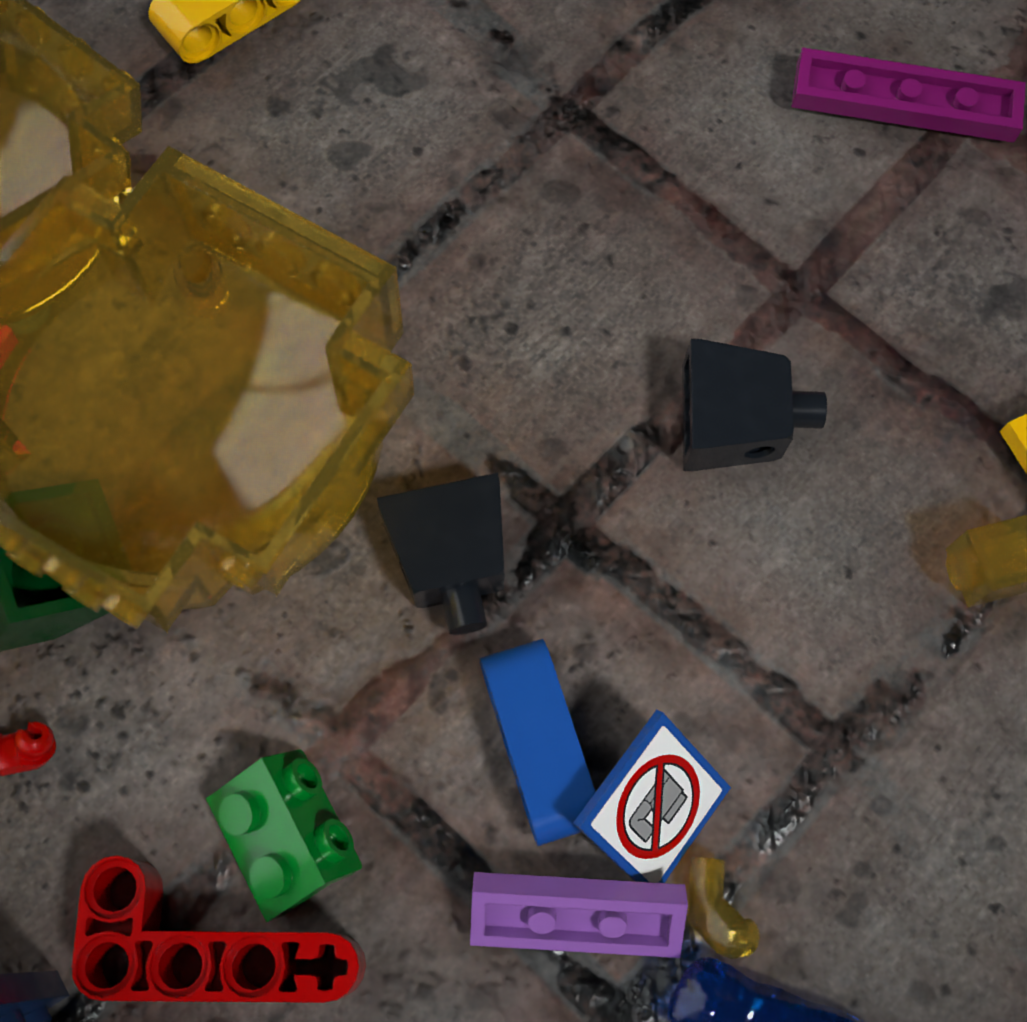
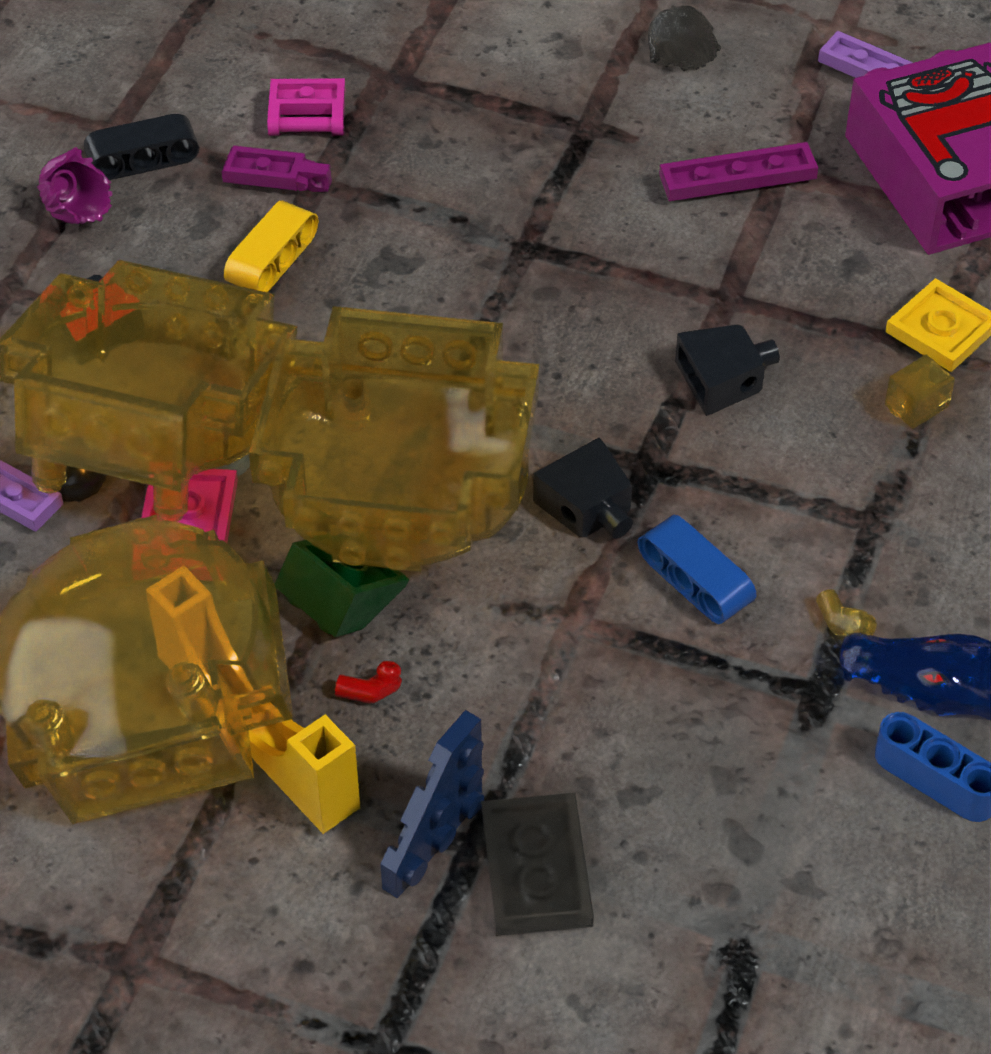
camera: 20 degrees left, 20 degrees down
red beam [72,855,366,1003] -> none
green bracket [206,749,362,923] -> none
medium lavender plate [470,872,688,958] -> none
piece [573,709,731,883] -> none

